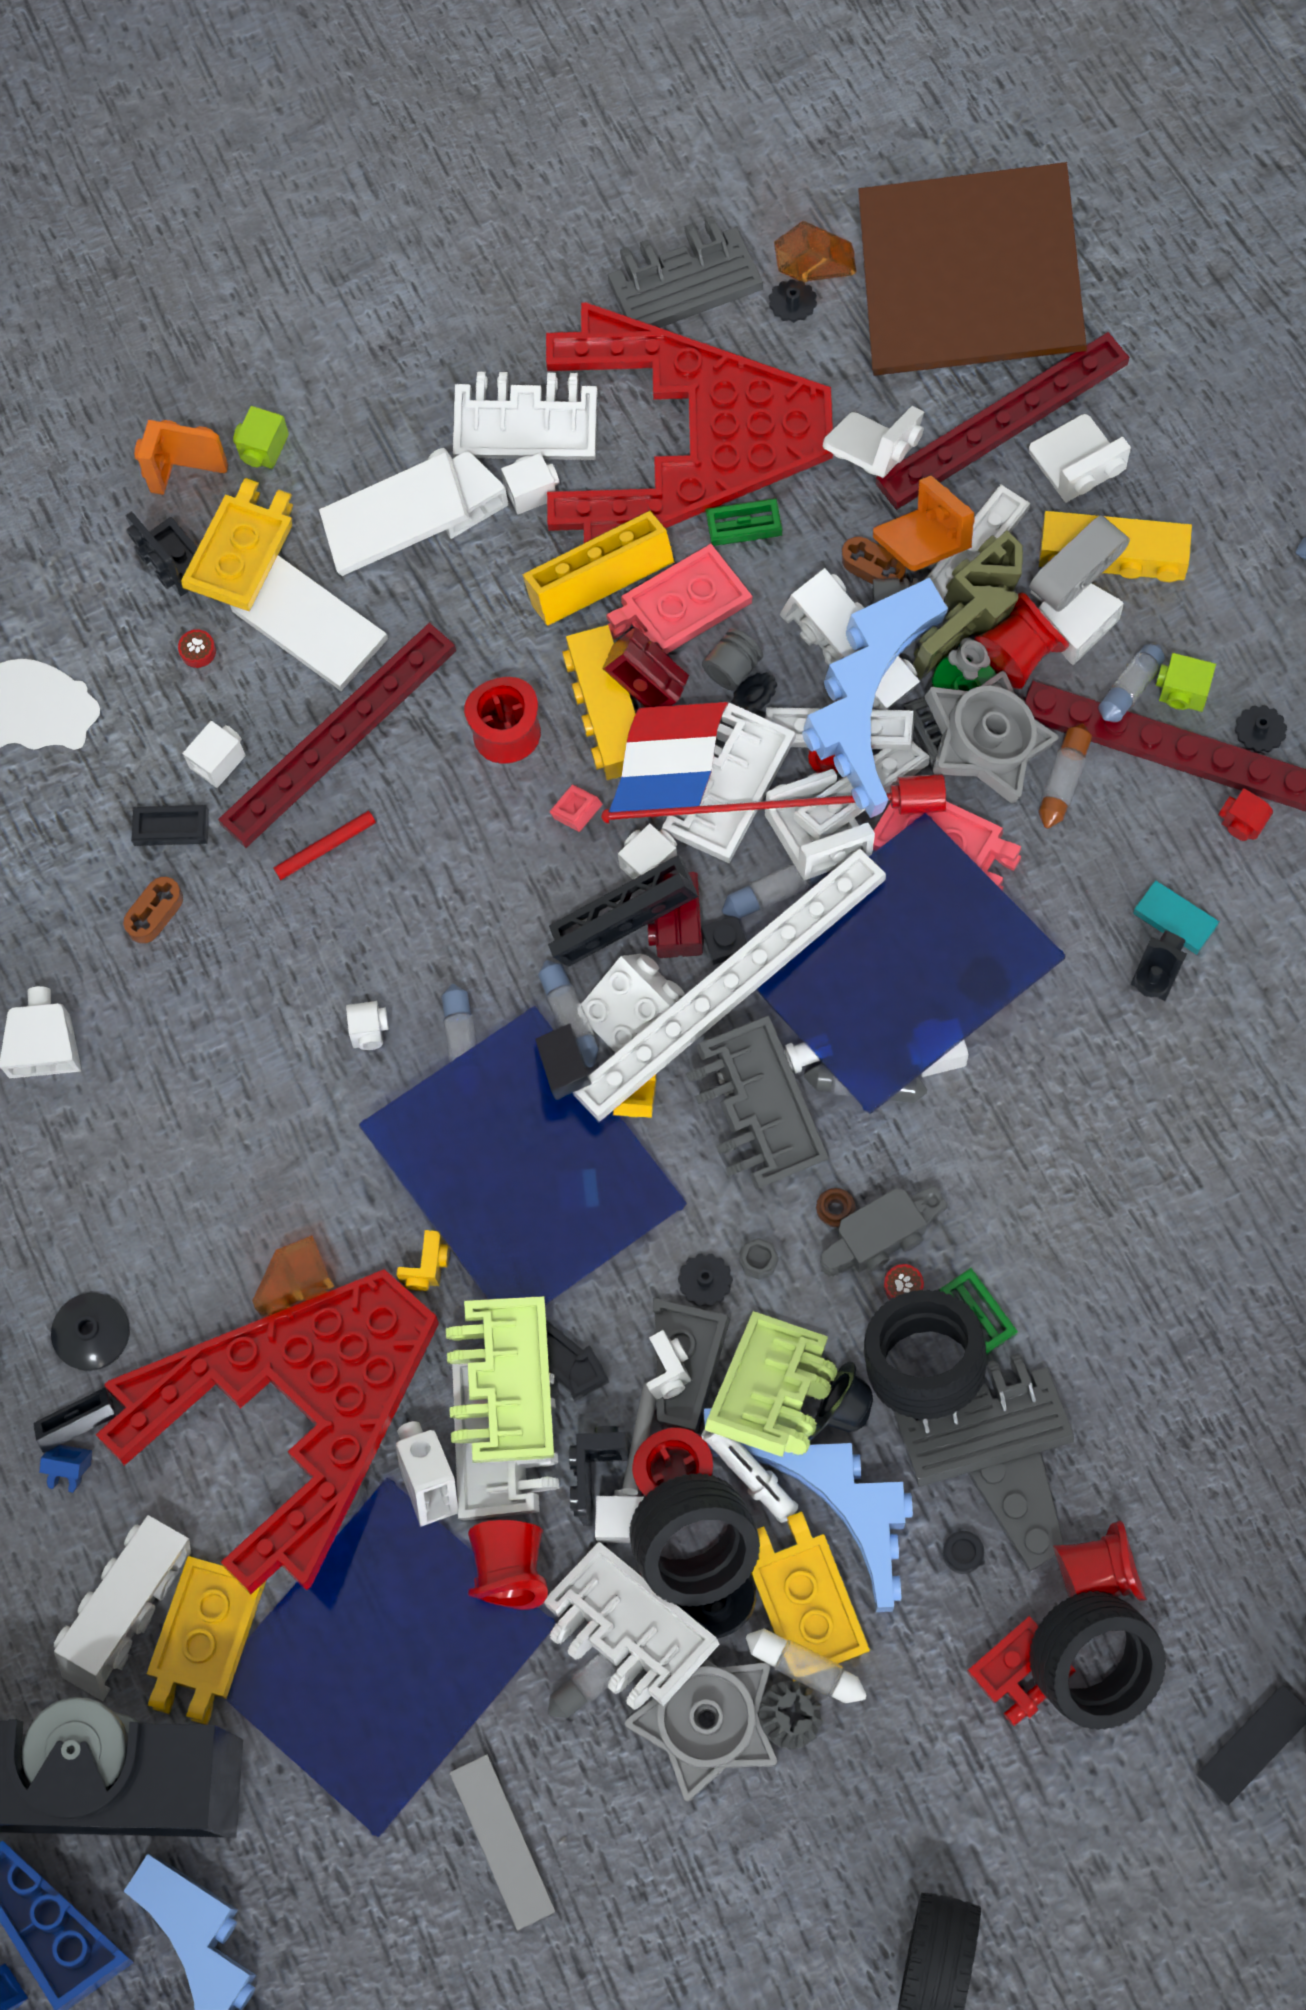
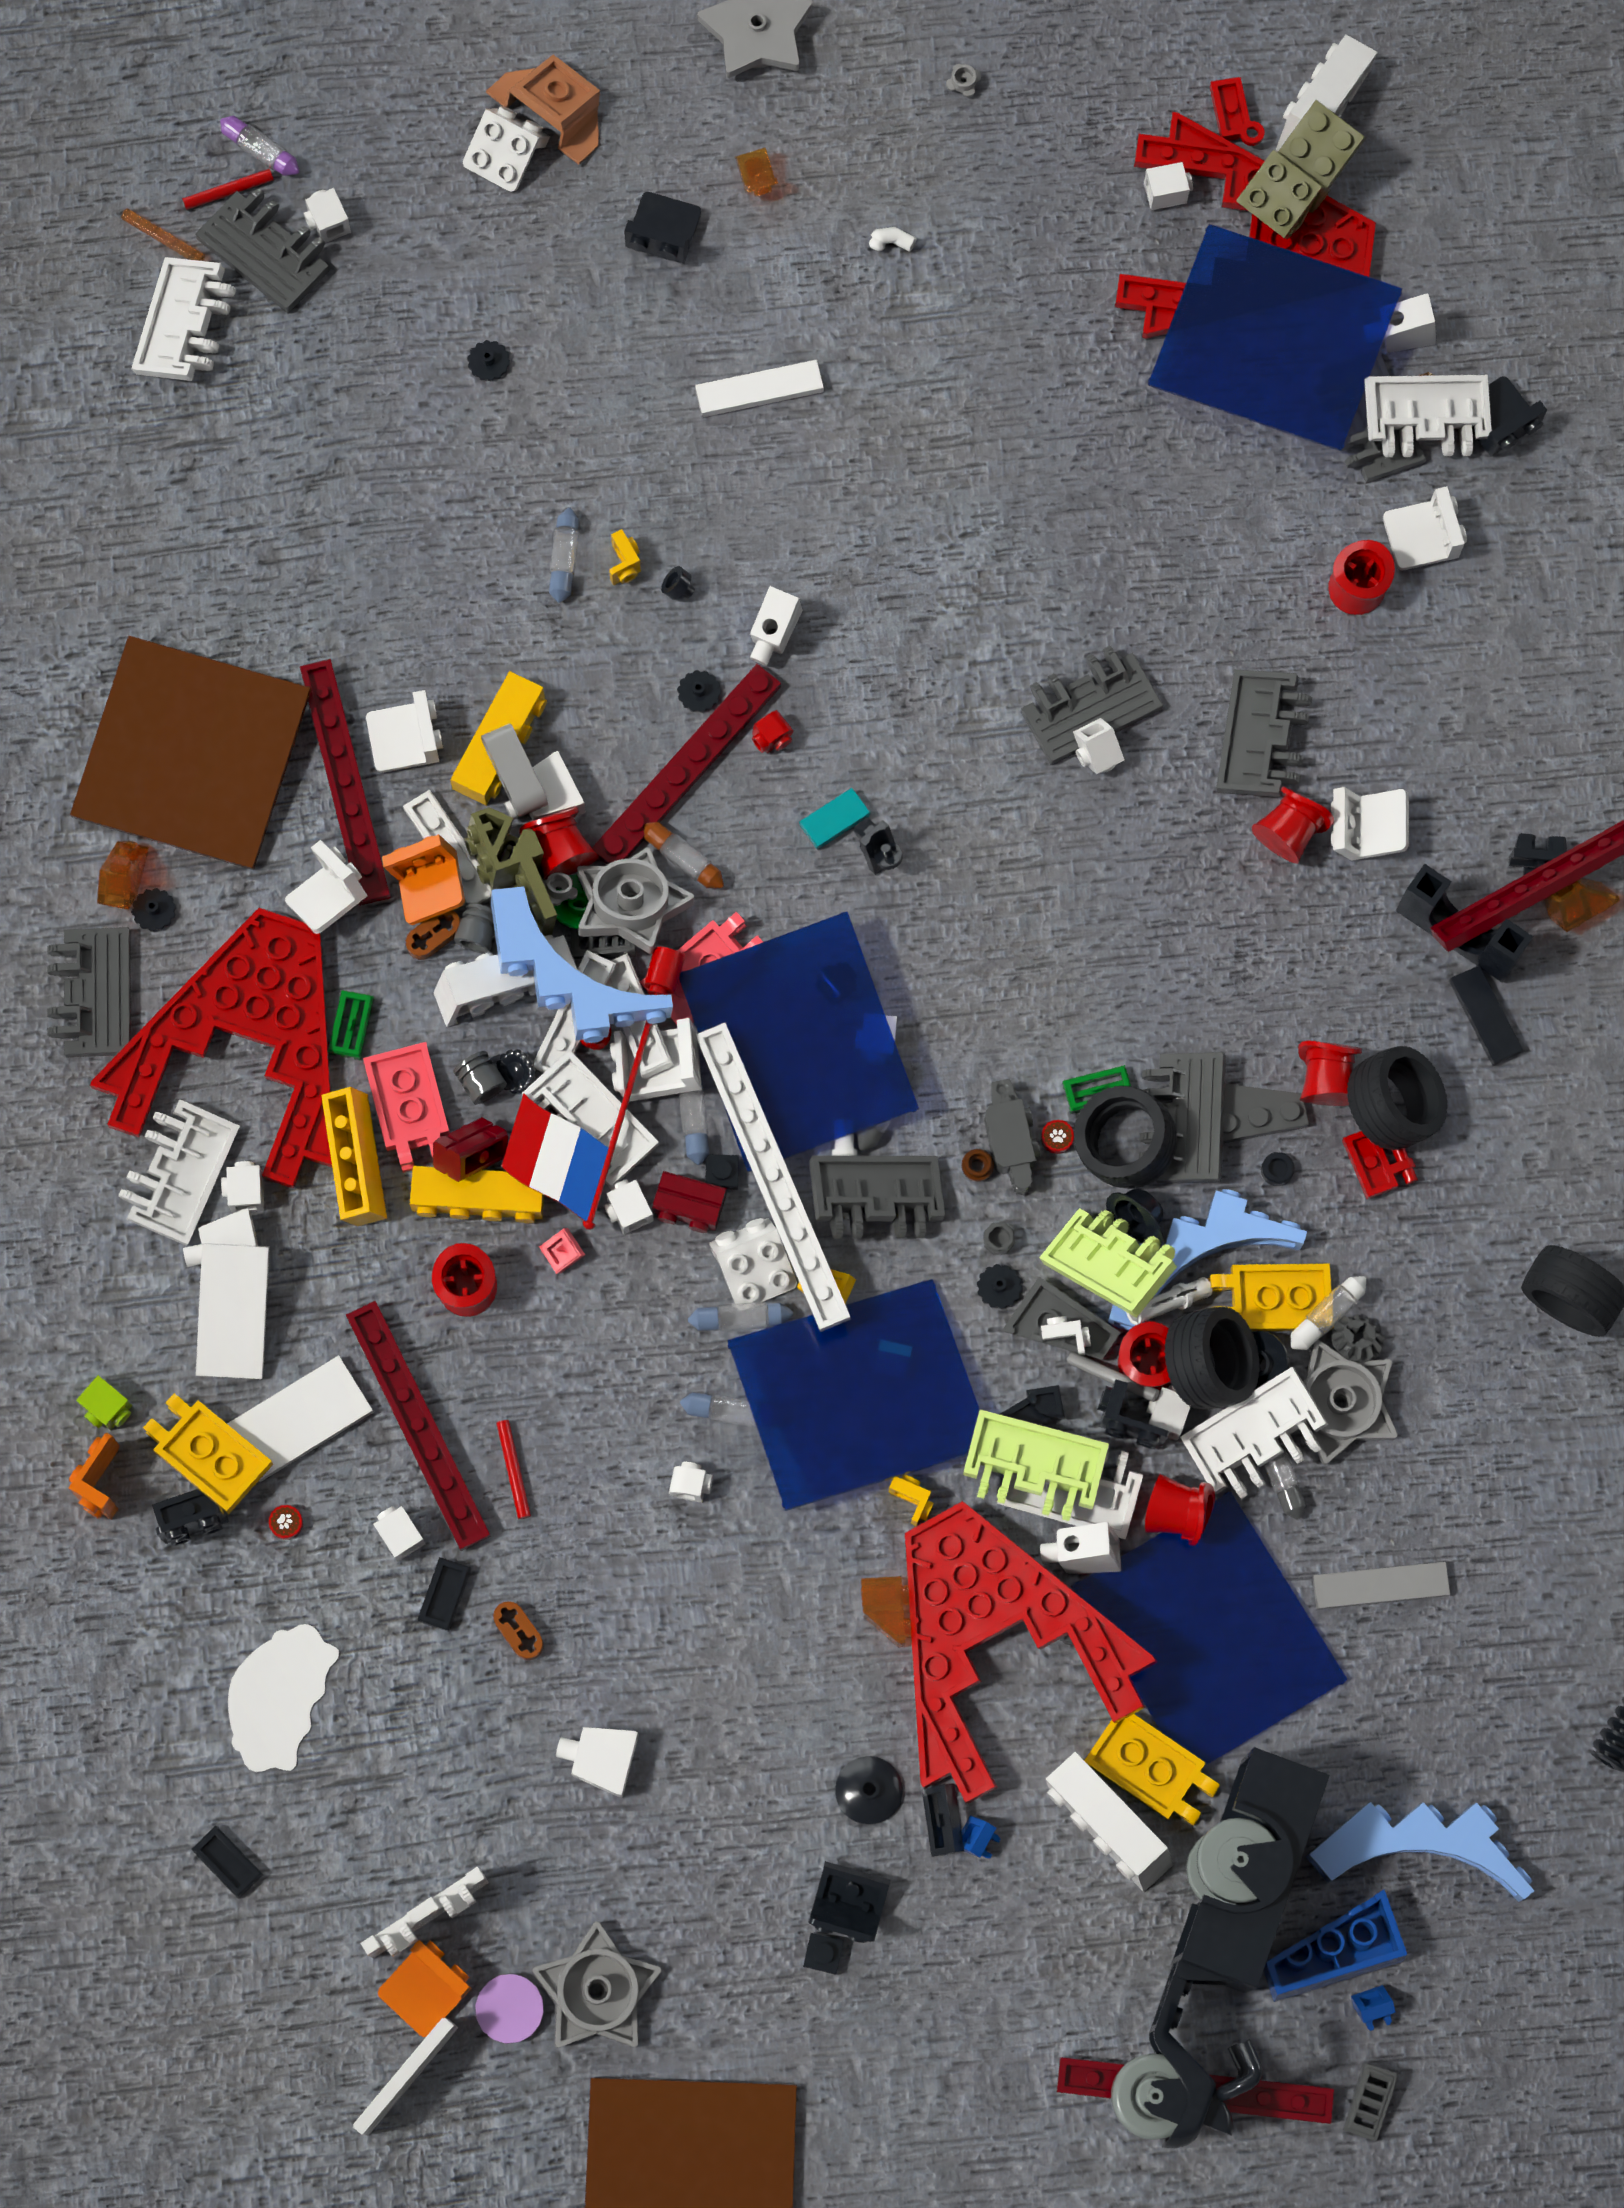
camera: 80 degrees left, 5 degrees up
black tile [535,1023,592,1100] -> none
black fence [548,855,699,967] -> none
piece [1098,644,1165,722] -> none
lime brick [1156,653,1216,712] -> none

